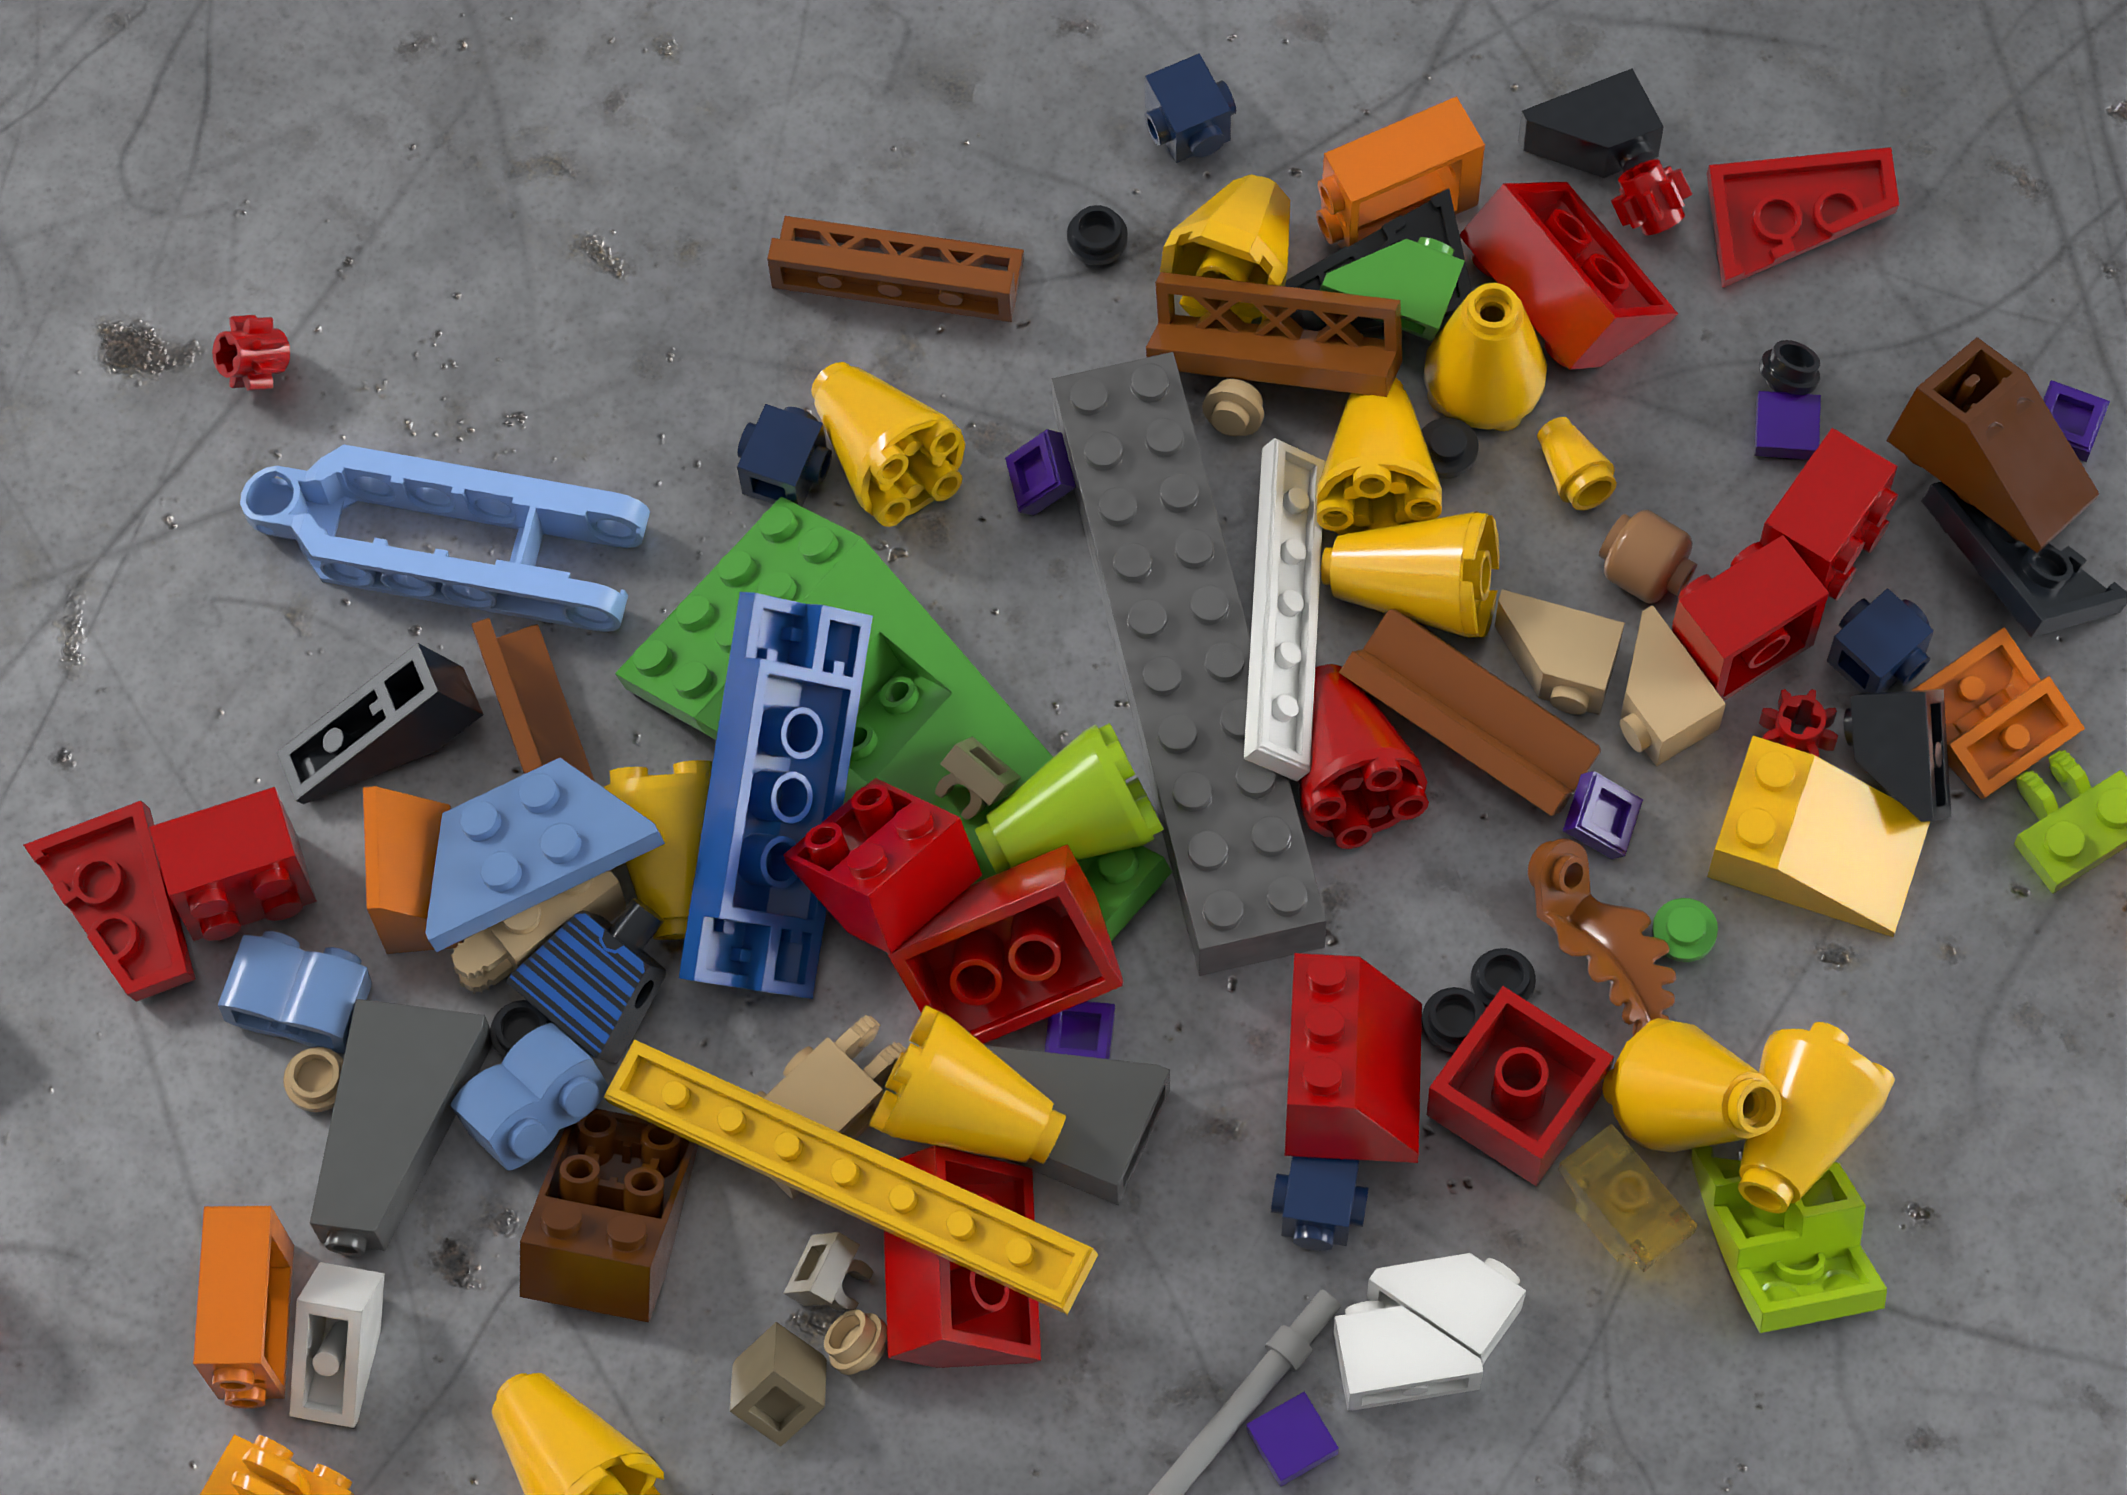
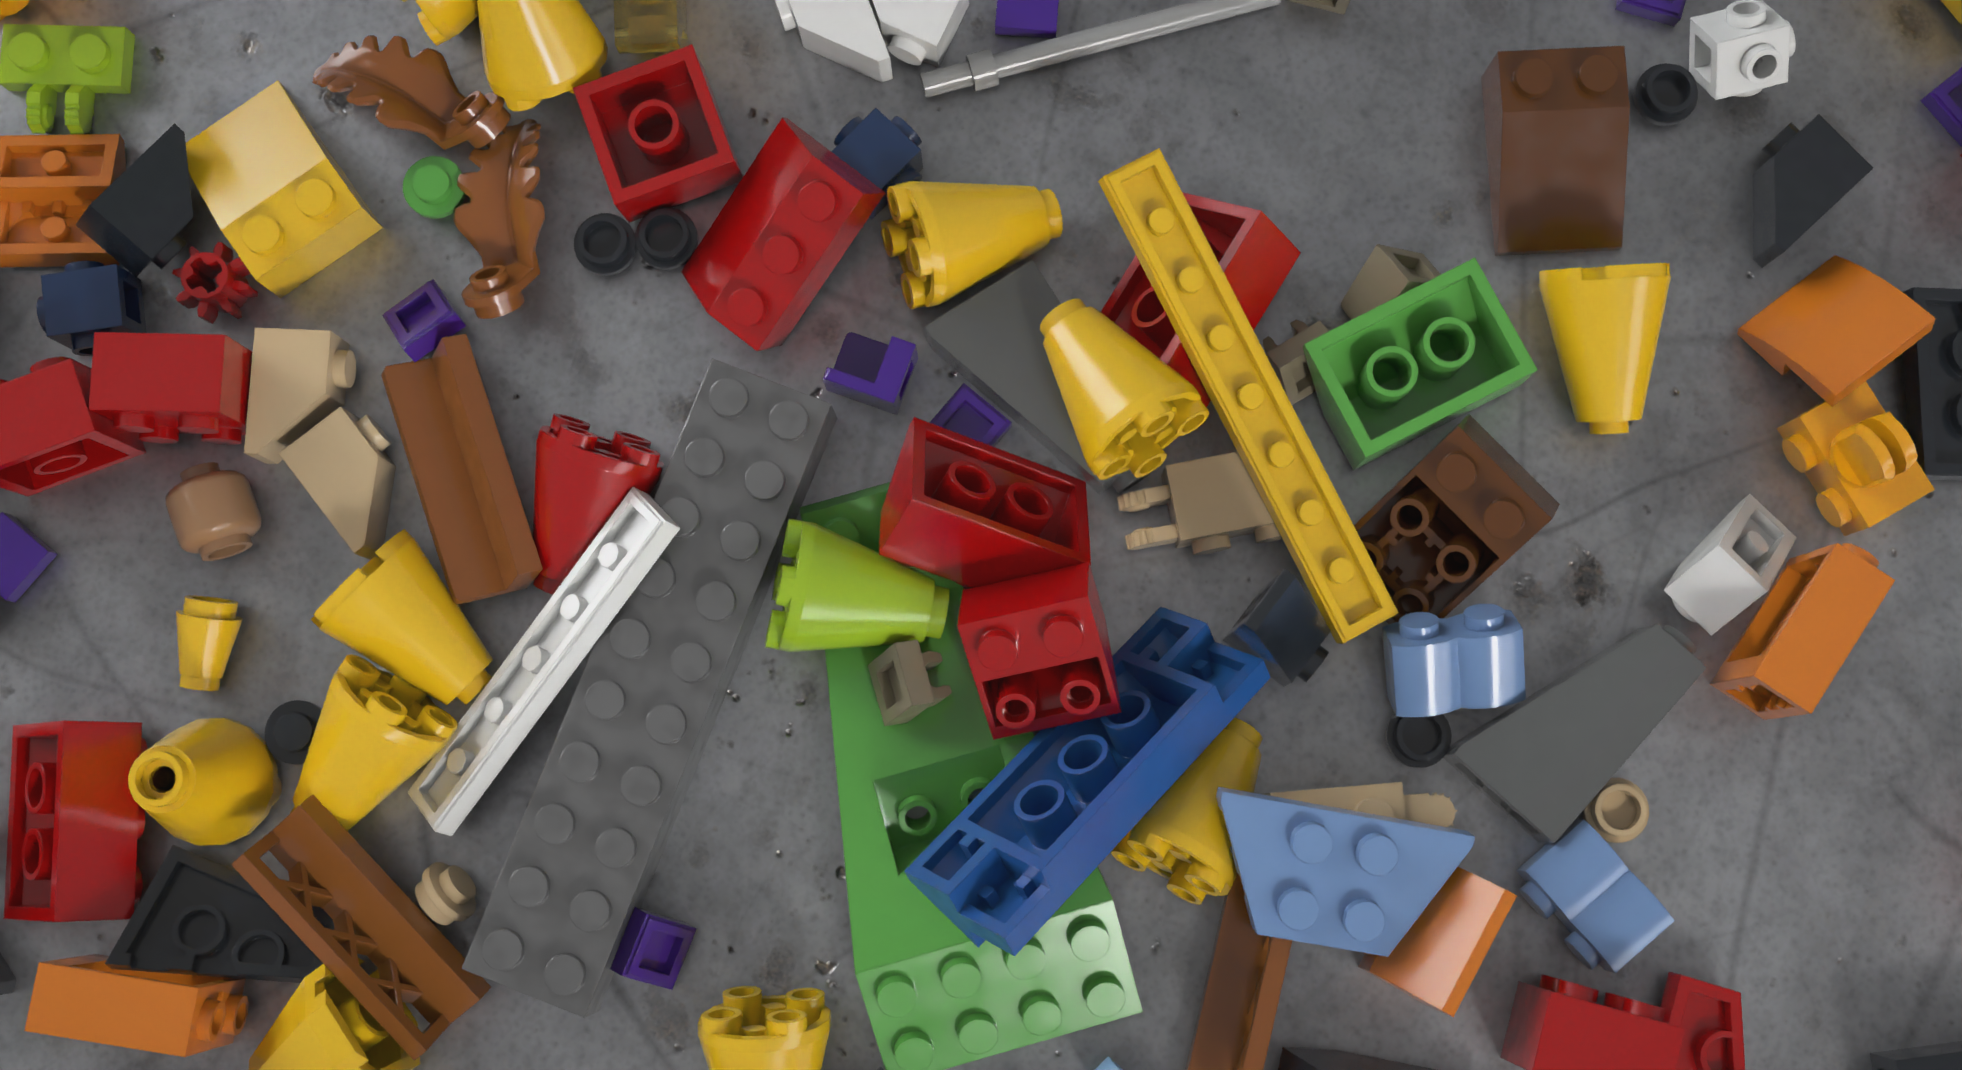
camera: 145 degrees left, 15 degrees up
black torso [506,898,666,1063] -> none
tan plate [824,1309,887,1375] -> none
bright green slope [1320,237,1465,341] -> none
none -> dark orange plant [312,35,511,150]
none -> dark purple panel [822,332,918,415]
none -> yellow cone [881,181,1063,309]
none -> black slope [1223,569,1331,687]
none -> bright green slope [1302,258,1538,471]

